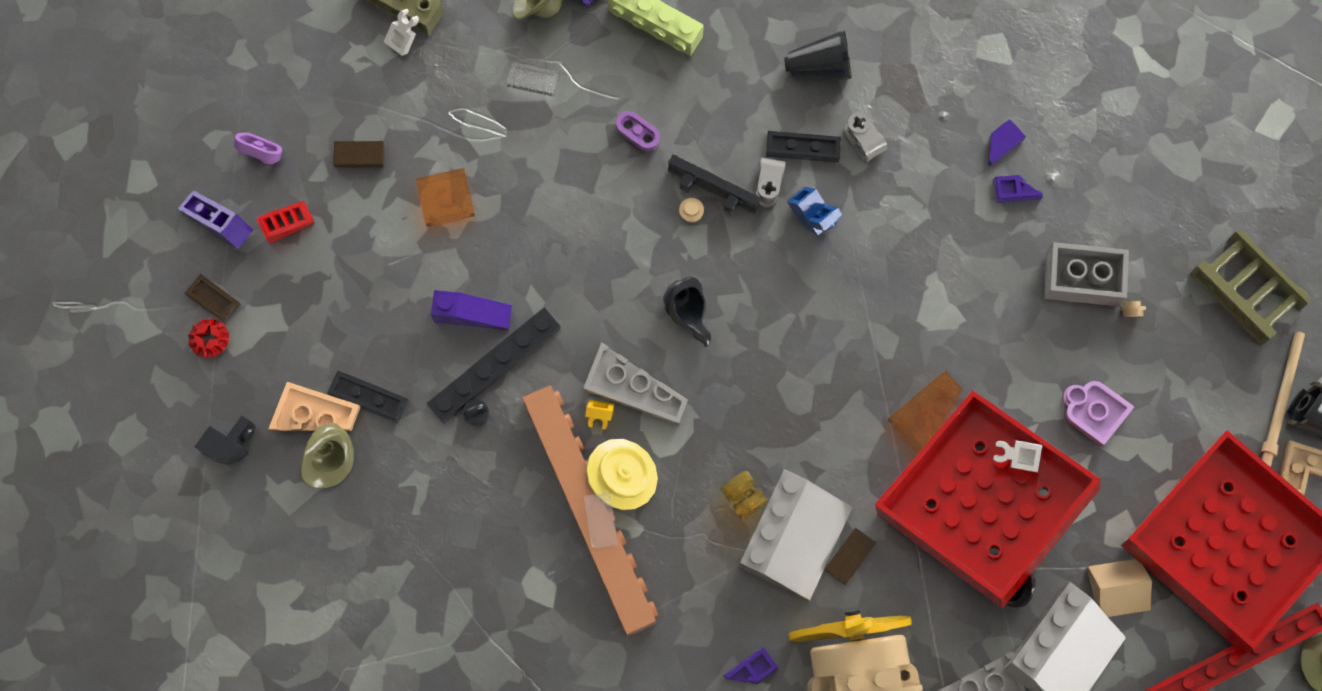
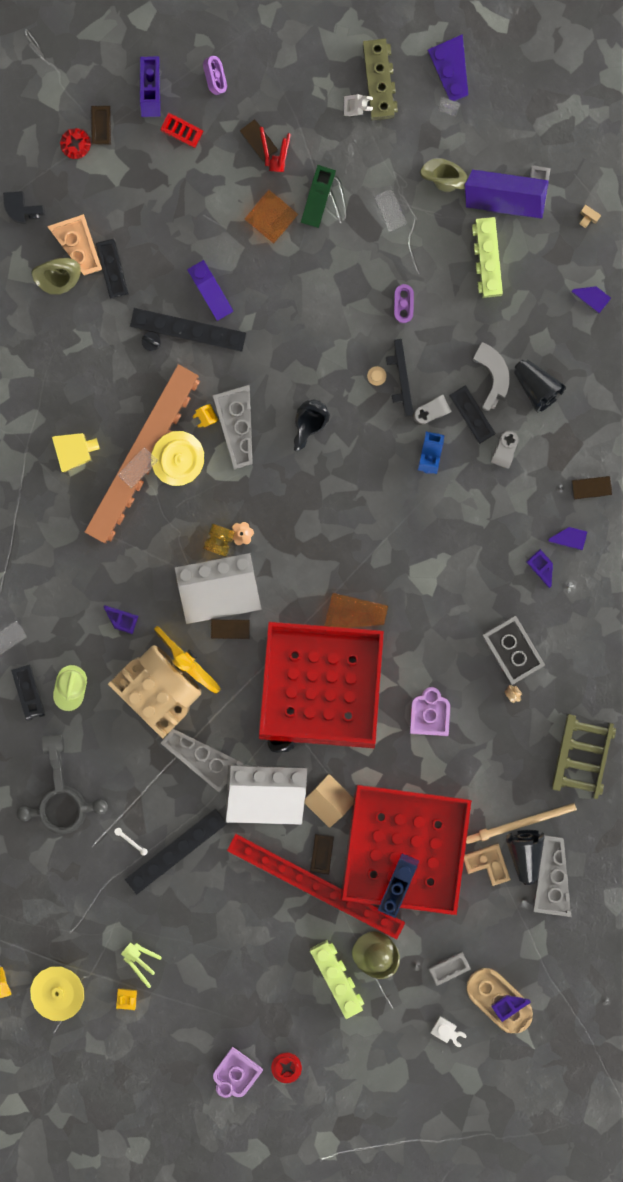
camera: 60 degrees right, 15 degrees up
white plate [993,440,1042,472] -> none
none -> light yellow torso [52,433,100,473]
none -> light nougat plant [230,522,254,545]
none -> red plant [260,127,291,172]
none -> dark green slope [300,165,336,228]
none -> dark brown tile [310,834,334,875]
none -> dark blue slope [378,853,419,918]
none -> light grey arch [472,342,509,412]
none -> dark brown tile [572,476,612,500]

